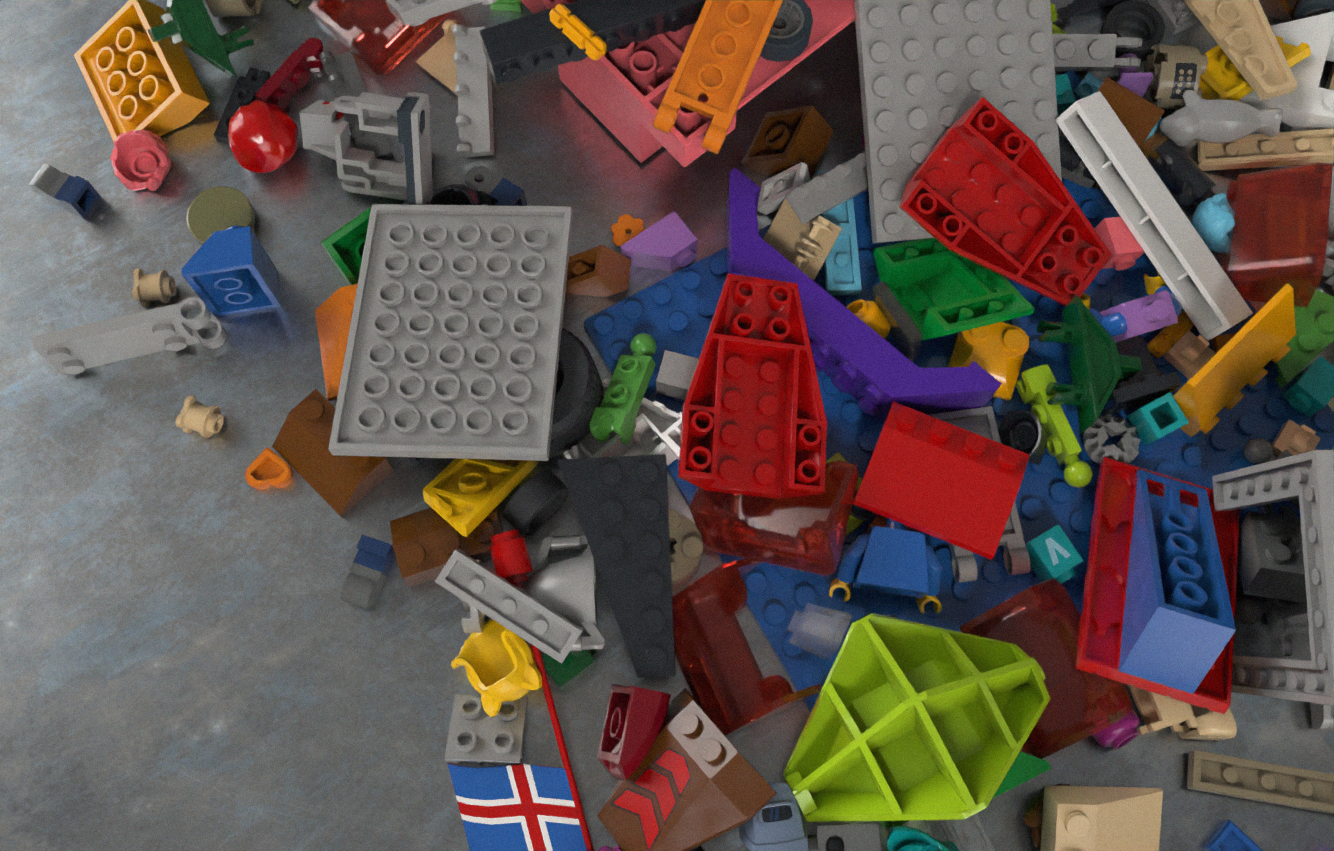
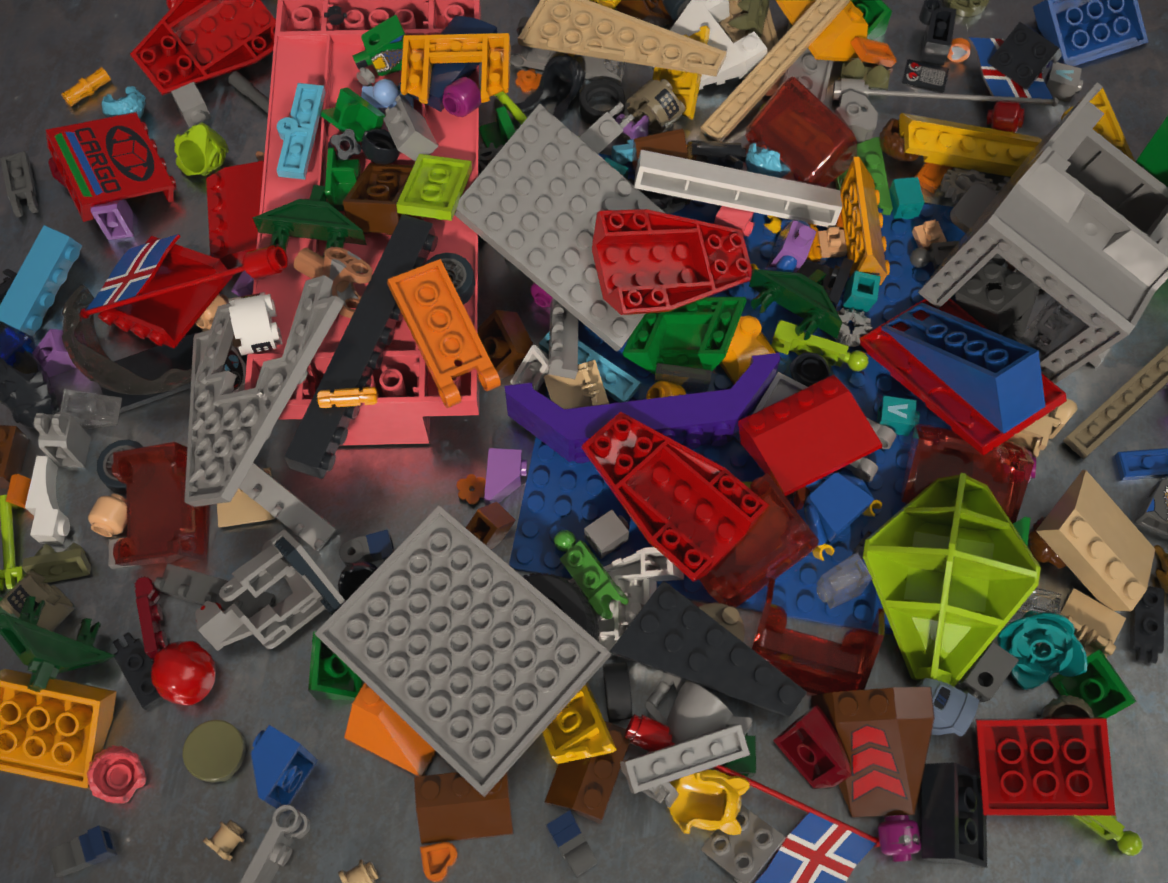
camera: 50 degrees left, 5 degrees down
light grey animal [1160,89,1283,146] -> none

